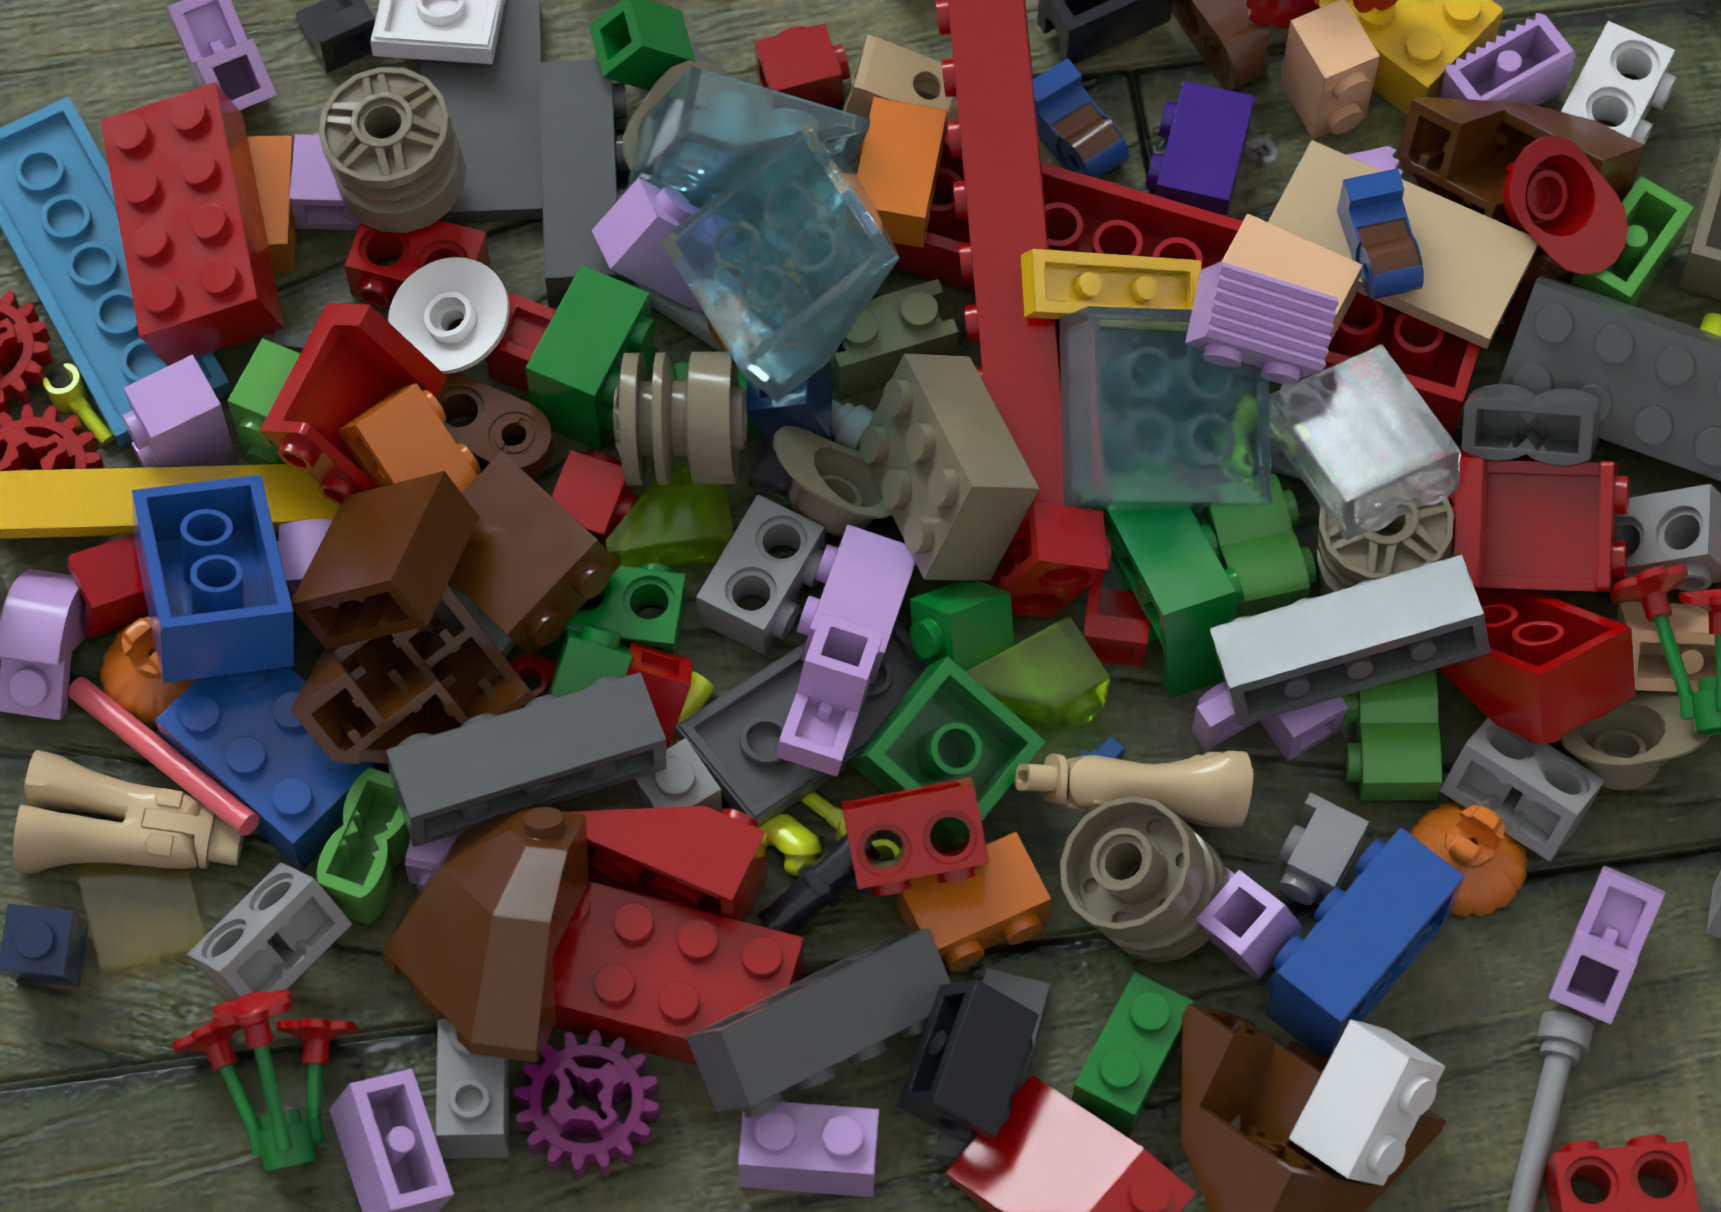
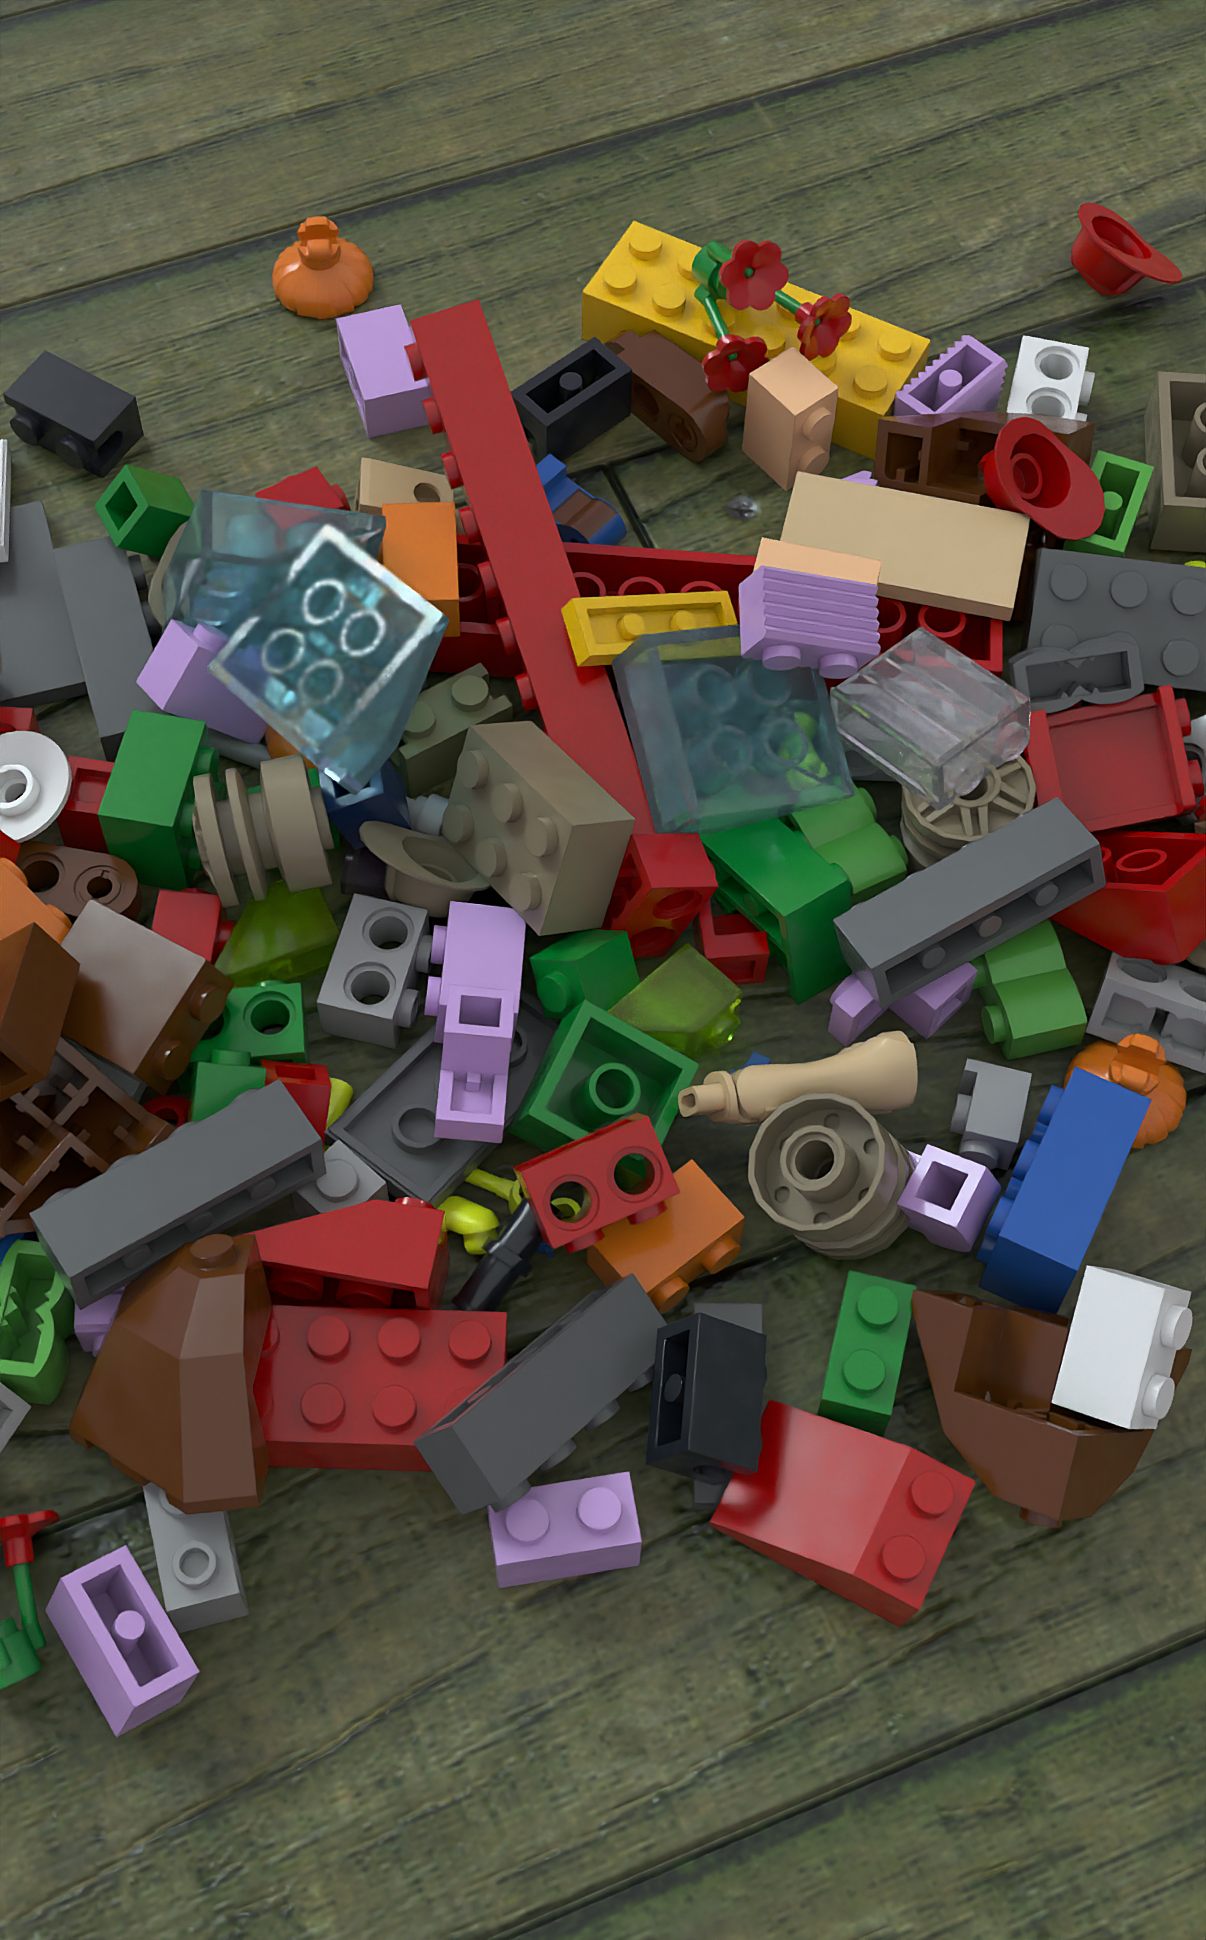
camera: 15 degrees left, 5 degrees down
magenta gear [514,1030,660,1178] -> none
dark purple brick [1145,80,1255,216] -> none
blue leg [1337,168,1424,300] -> none

